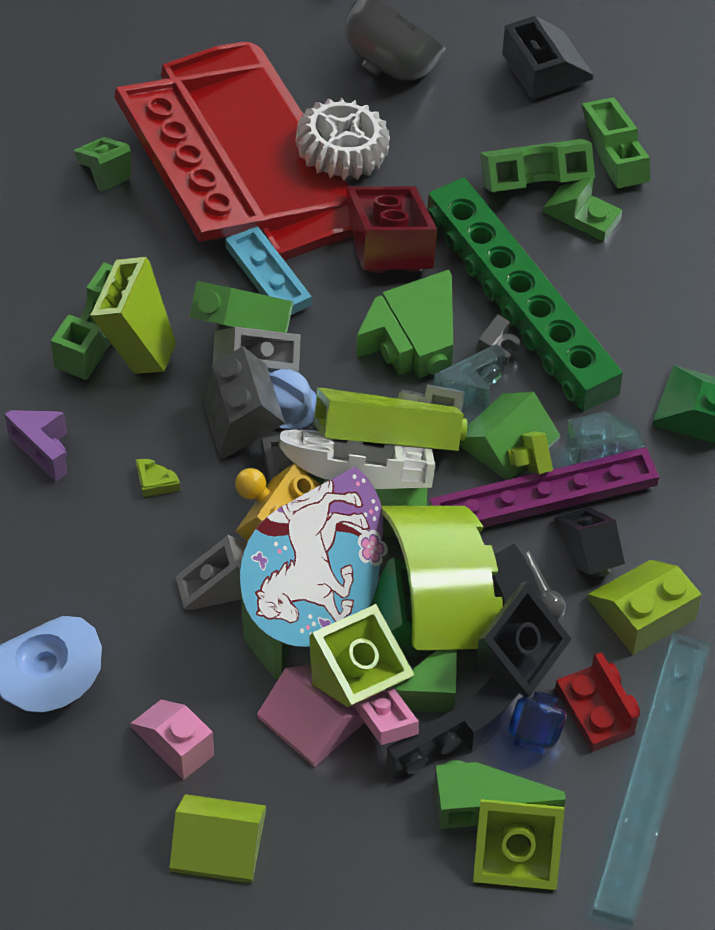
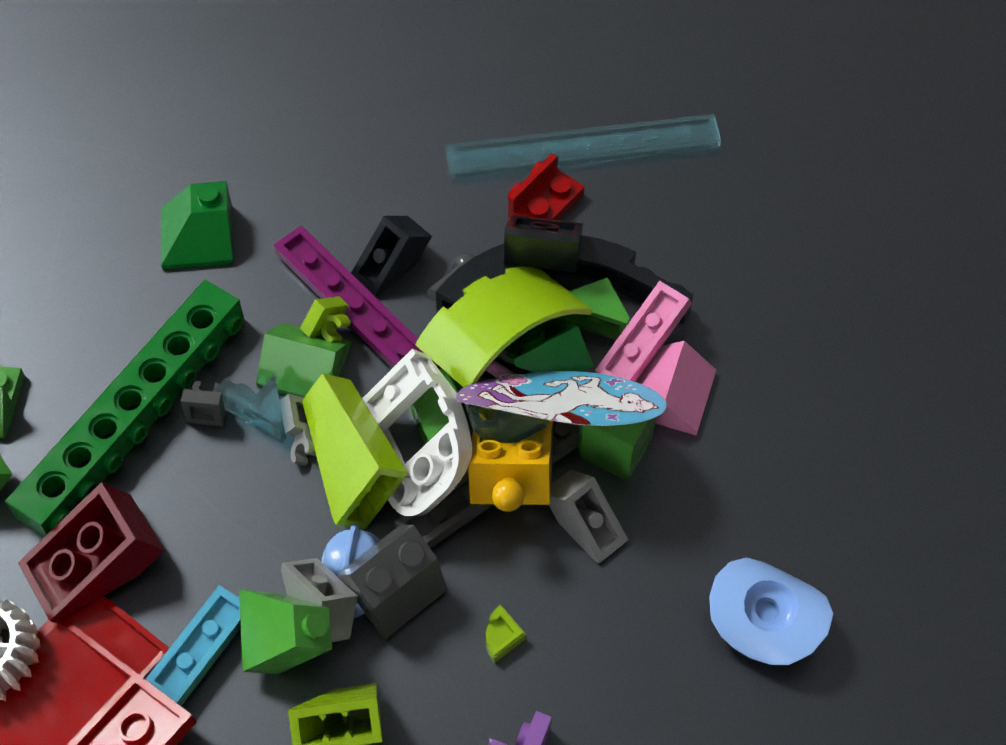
camera: 115 degrees left, 5 degrees up
bright pink slope [130,699,214,780] -> none
lime slope [169,794,266,883] -> none
lime slope [309,604,414,707] -> none
bright green slope [356,295,413,375] -> none
bright green slope [382,270,453,379] -> none
bright green slope [434,760,566,829] -> none
lime slope [473,799,565,890] -> none
clear blue head [508,690,567,754] -> none
clear light blue slope [565,411,646,464] -> none
lime slope [587,559,702,655] -> none

